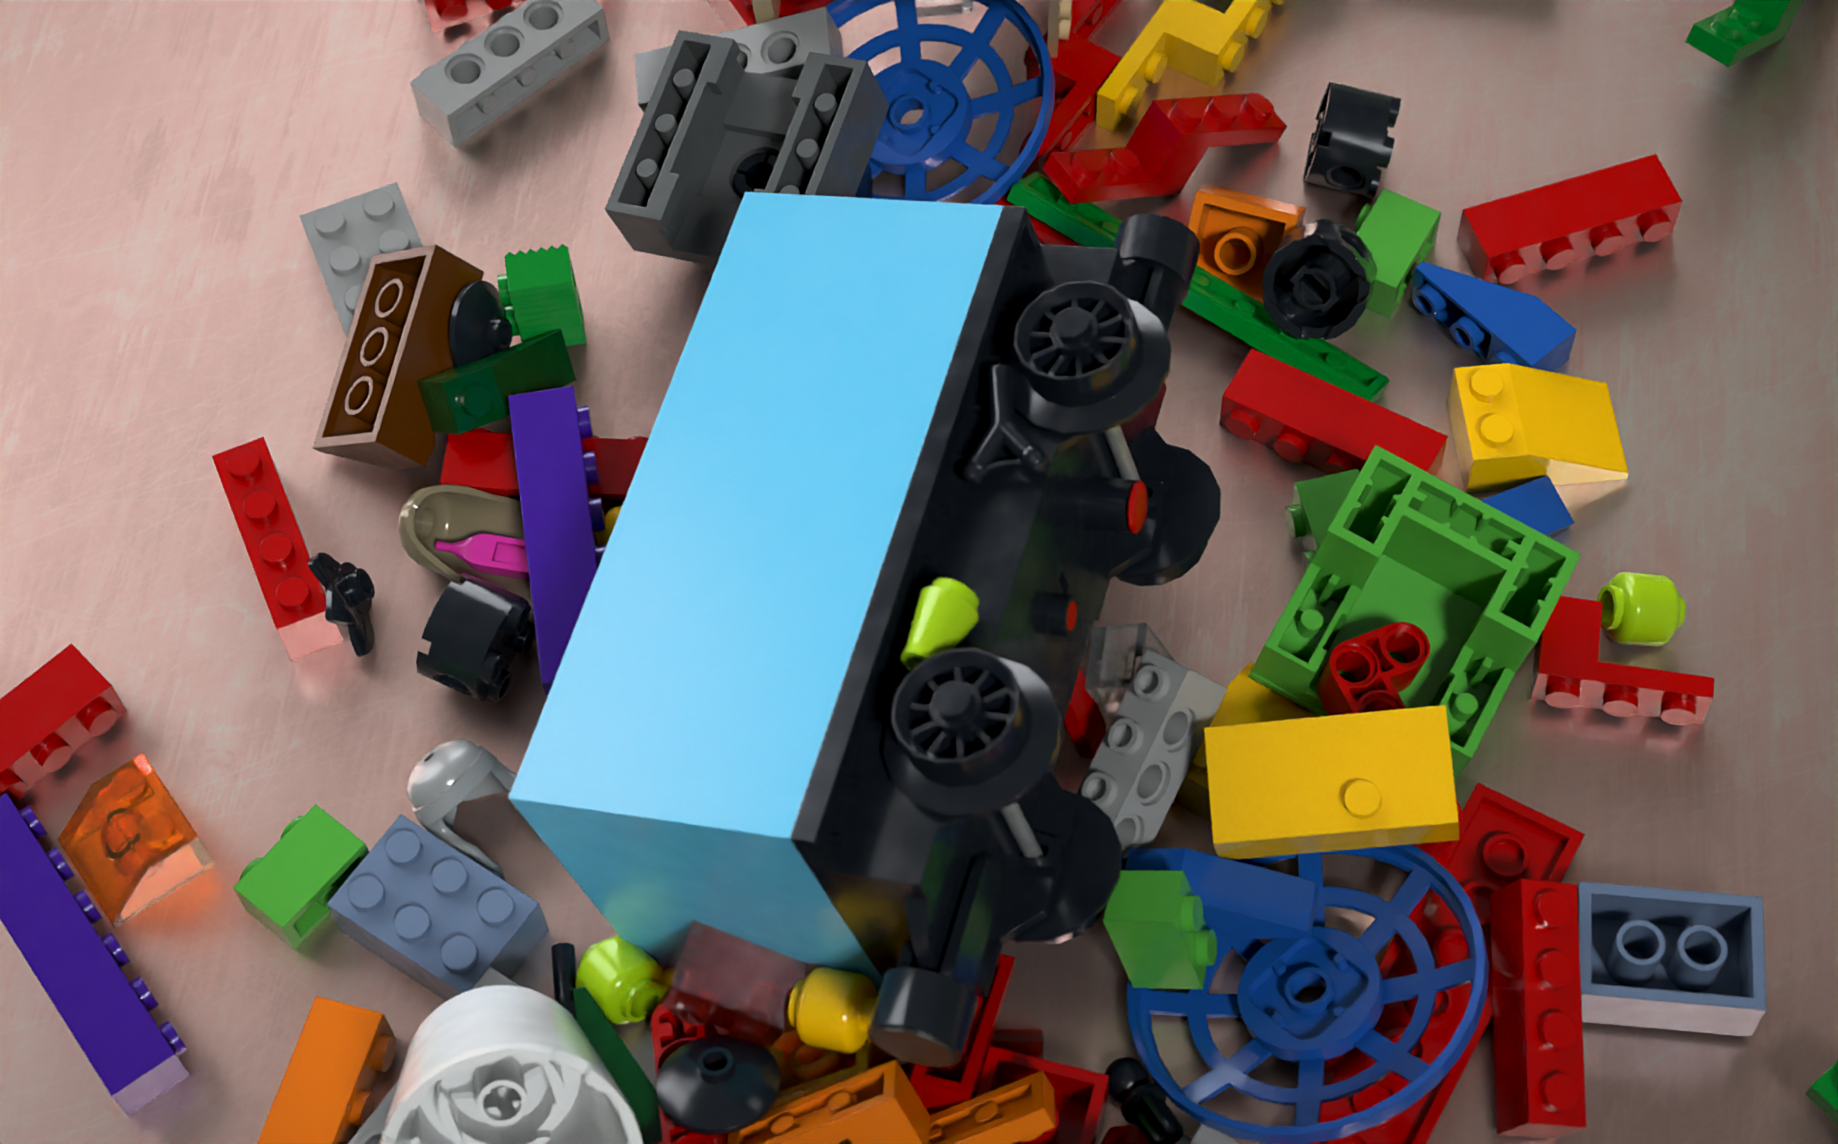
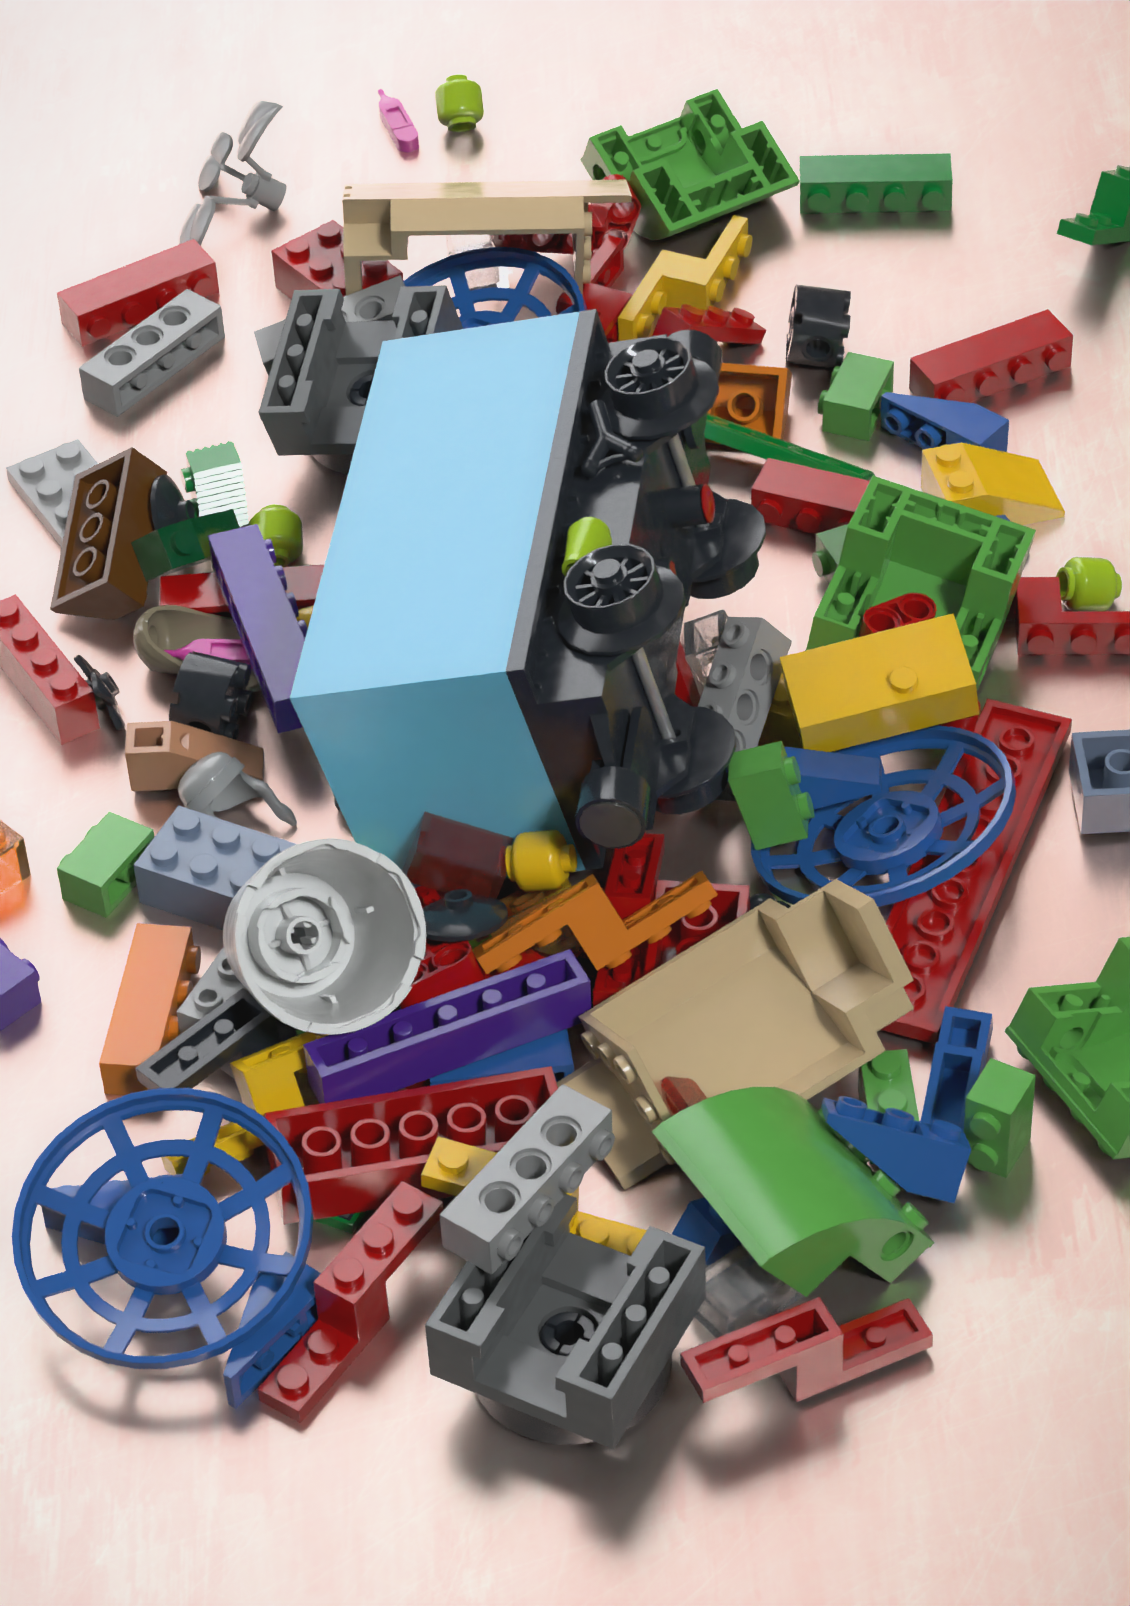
camera: 10 degrees left, 15 degrees down
black brick [1262,219,1377,340] -> none
red brick [1490,879,1587,1139] -> none
none -> nougat slope [125,721,264,791]
none -> lime head [249,504,303,567]

